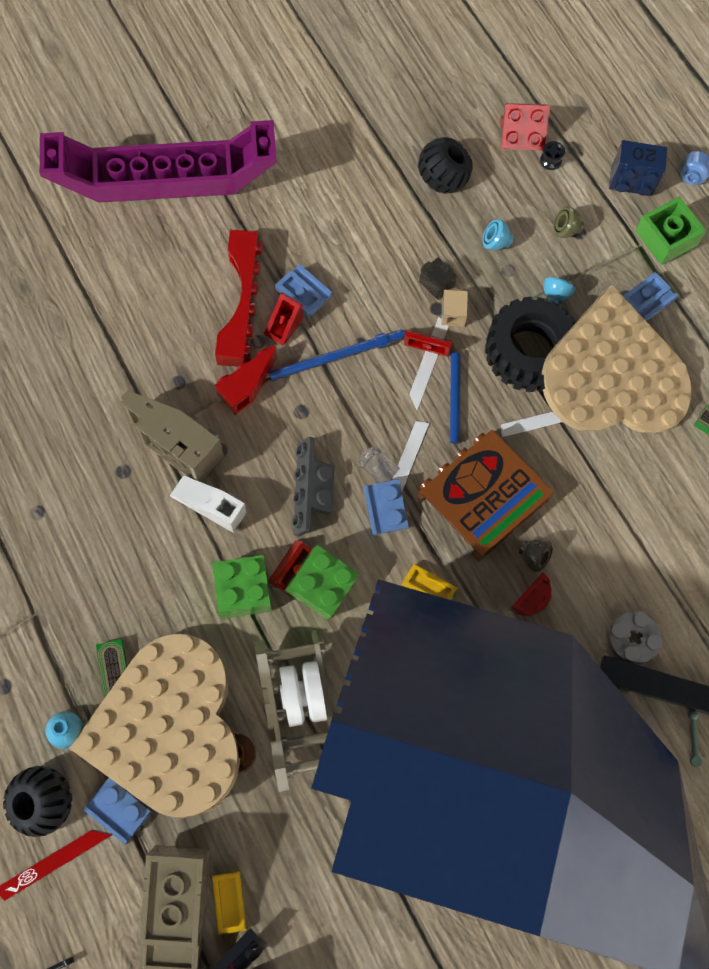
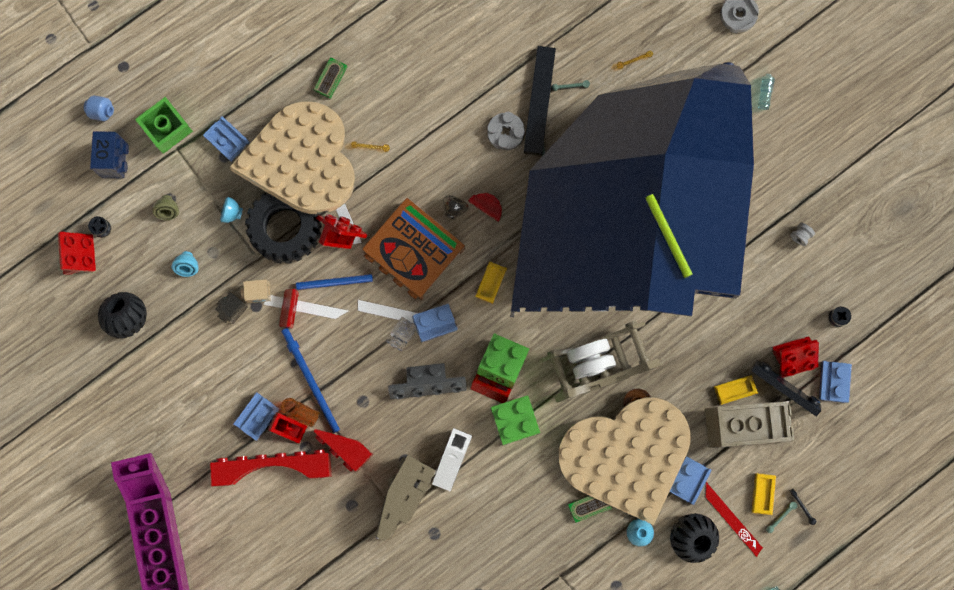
camera: 90 degrees left, 10 degrees up
none -> clear orange piece [281,398,320,428]
none -> red bracket [317,214,367,249]
none -> clear yellow hinge [351,141,390,152]
none -> lime bar [645,194,693,278]
none -> yellow tile [751,473,776,515]
none -> sand green hinge [766,502,797,533]

